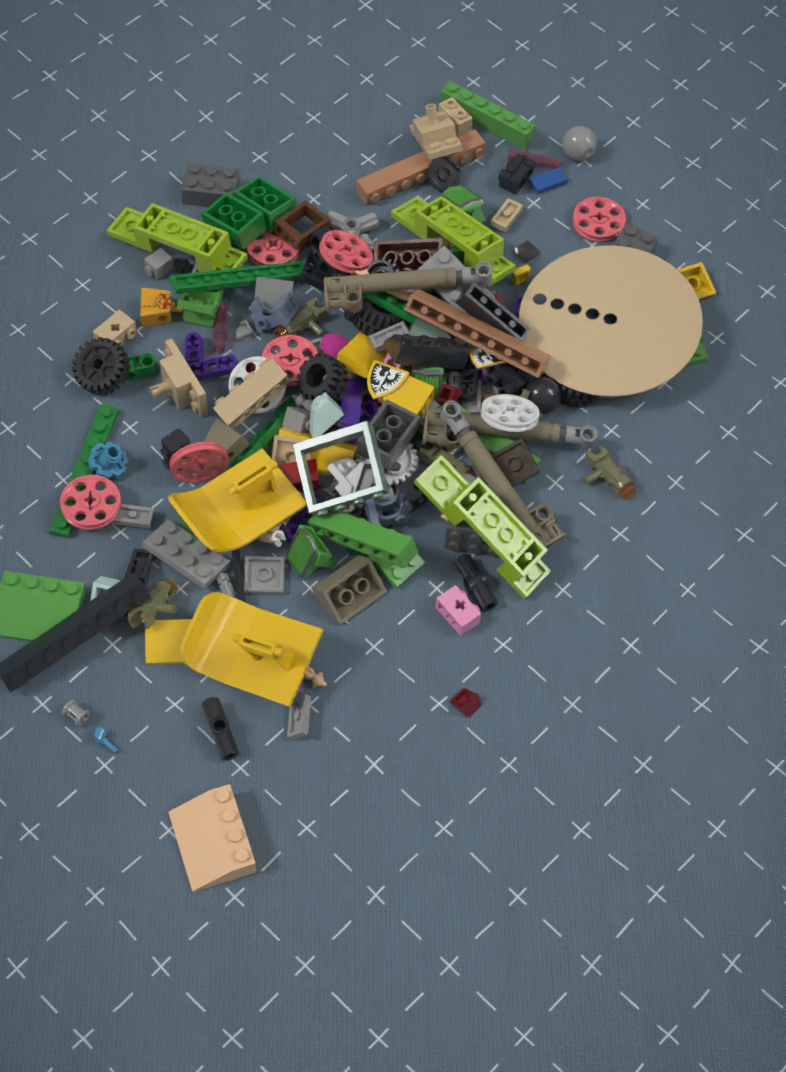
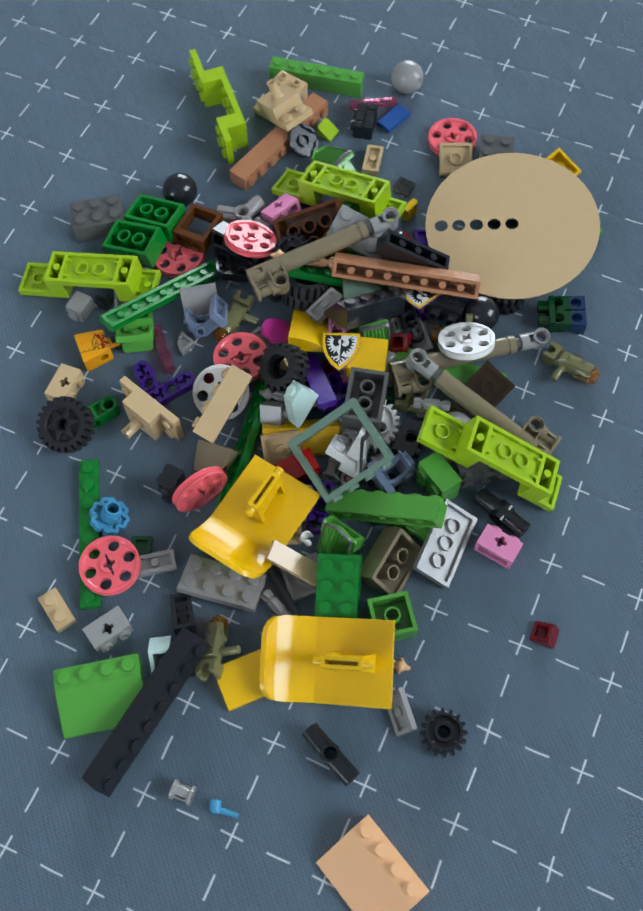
camera: 15 degrees left, 5 degrees up
none -> tan plate [38,587,77,633]
none -> light grey brick [82,606,135,654]
none -> dark green tile [131,536,153,557]
none -> black piece [162,172,197,207]
none -> lime bracket [188,49,249,165]
none -> bright pink brick [261,193,302,230]
none -> tan tile [264,540,317,586]
none -> green brick [315,552,362,619]
none -> lime slope [317,118,339,142]
none -> bright green brick [366,590,418,642]
none -> light grey plate [412,498,477,589]
none -> light grey axle [413,397,451,411]
none -> bright green brick [416,452,462,501]
none -> black gear [419,708,468,758]
none -> tan tile [439,143,473,177]
none -> dark green hips [537,296,587,335]

